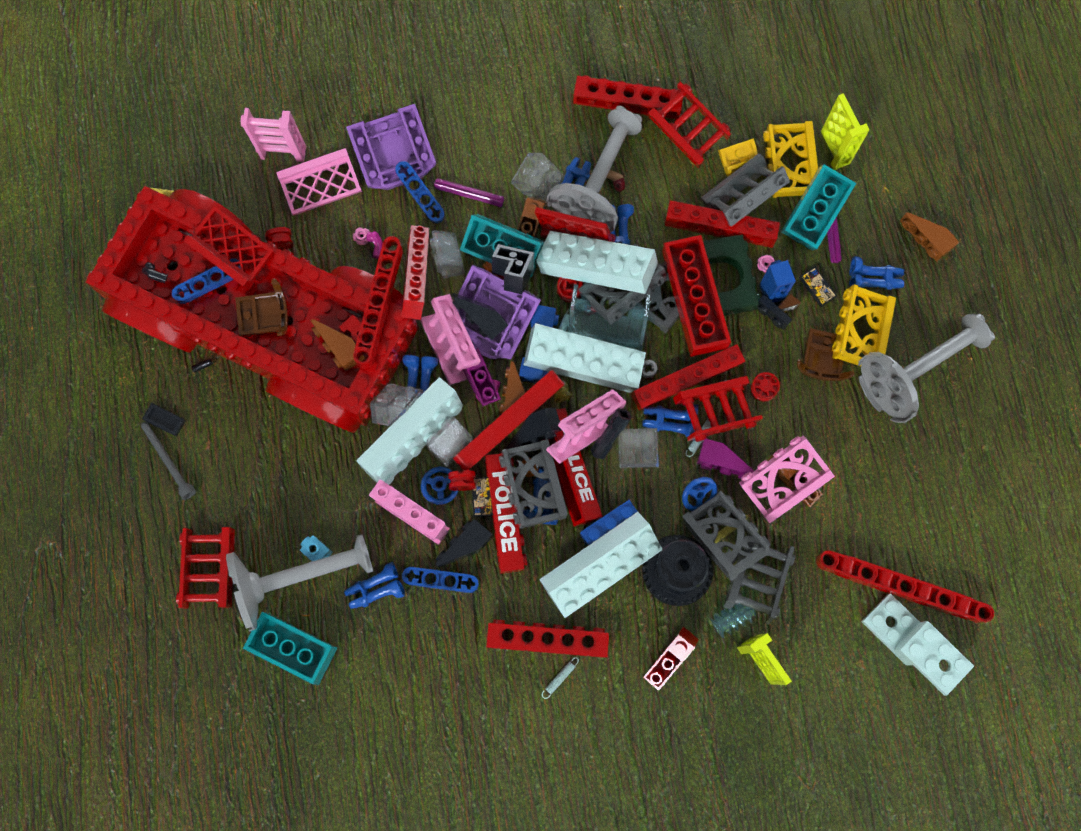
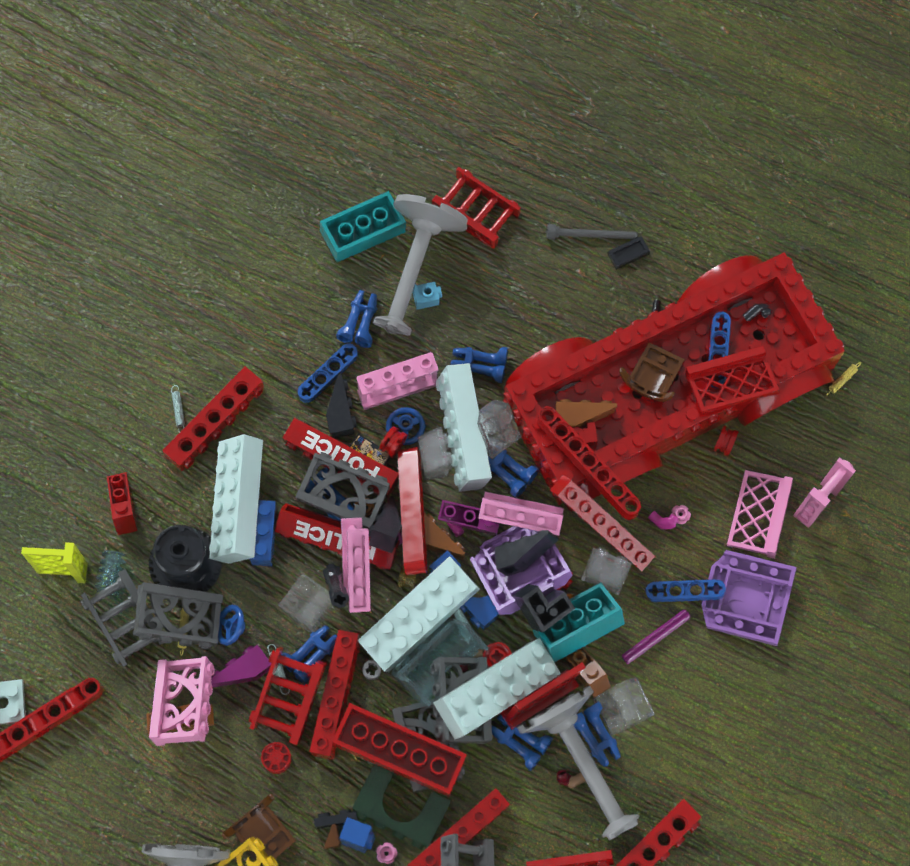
camera: 120 degrees right, 5 degrees down
none -> blue piece [450,347,508,383]

